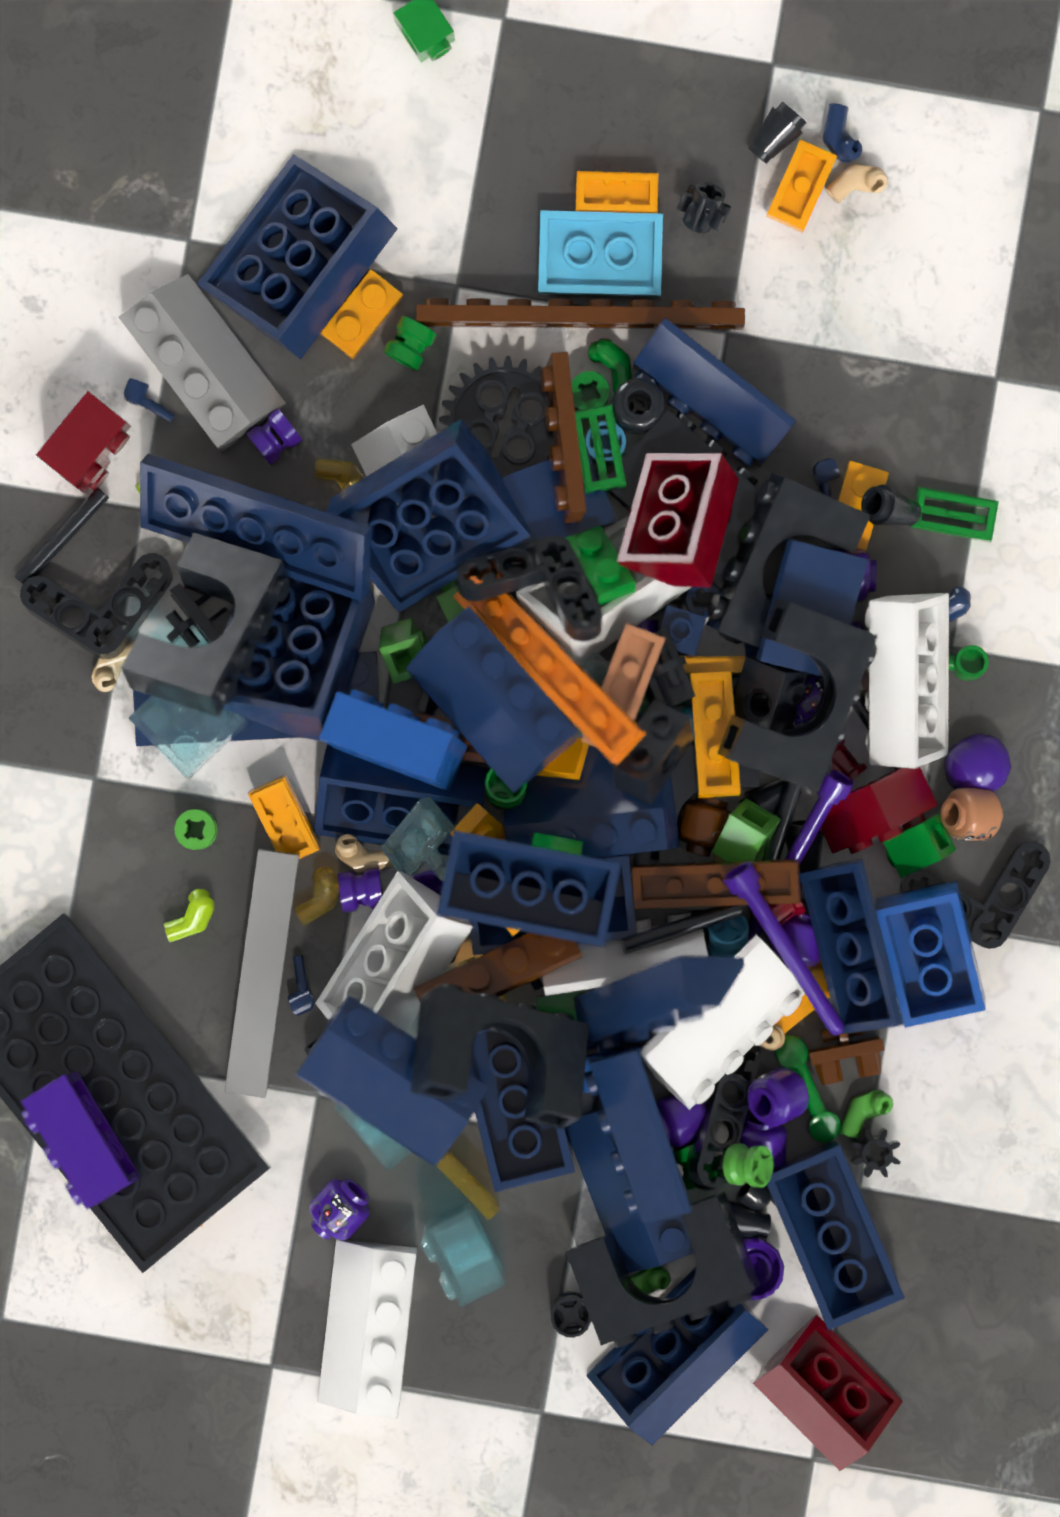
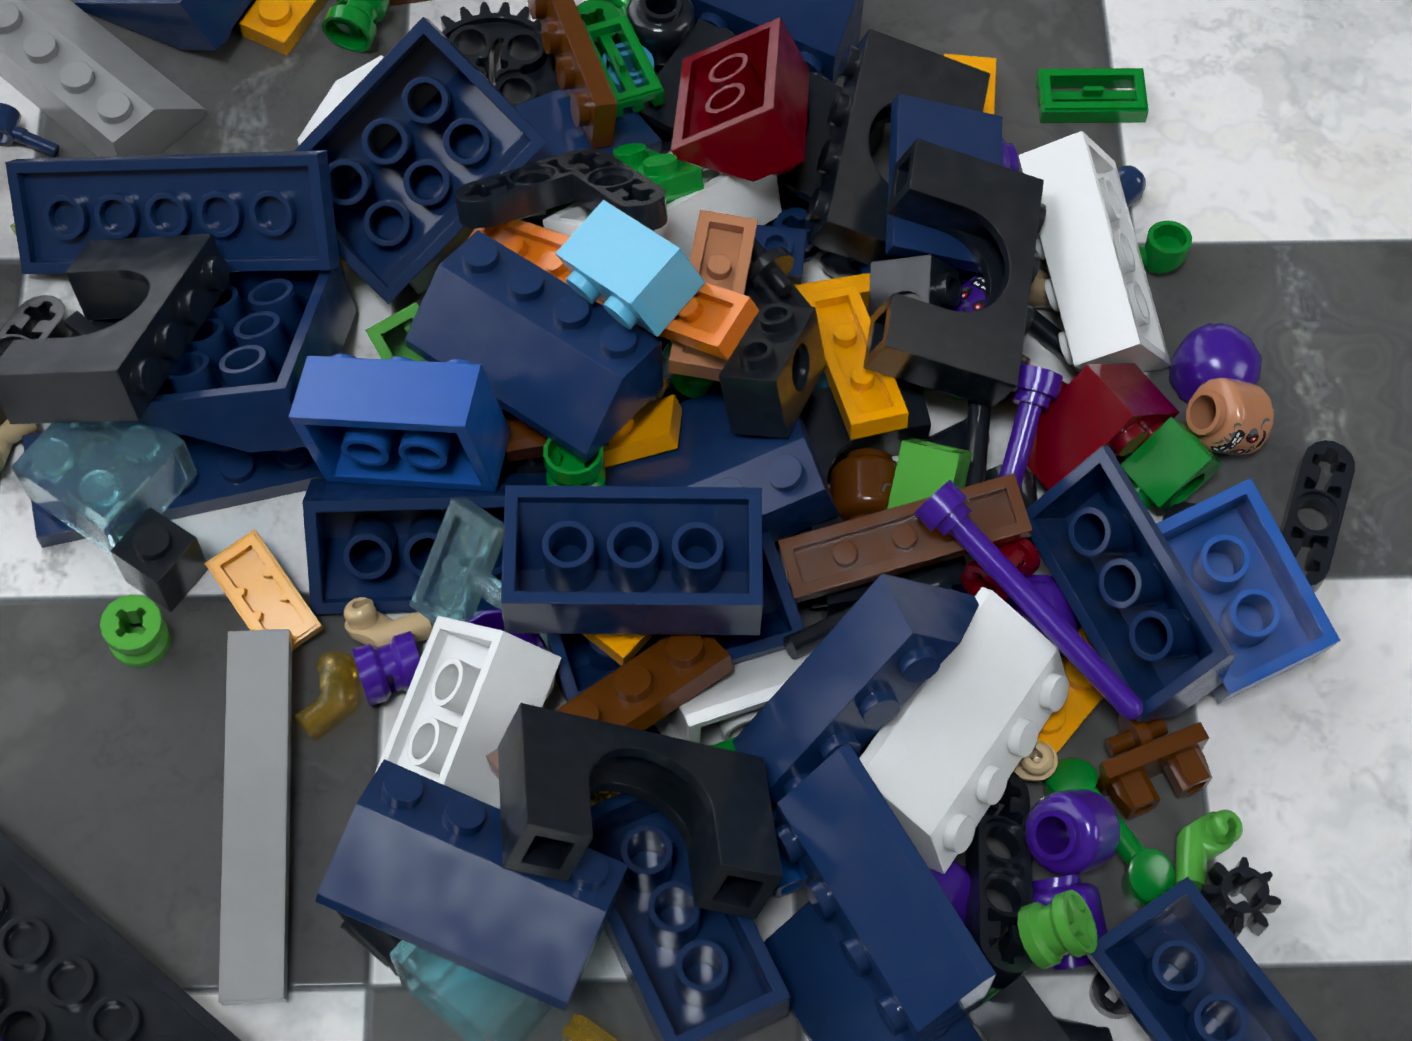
camera: 15 degrees left, 25 degrees down
lime arm [164,889,214,942] -> none
dark purple wheel [246,408,303,465] -> none
dark blue hand [287,955,315,1016] -> none
black hinge [736,1182,772,1210] -> none
black cone [861,485,921,526] -> none
none -> black brick [110,507,208,612]
none -> medium azure brick [555,200,706,337]

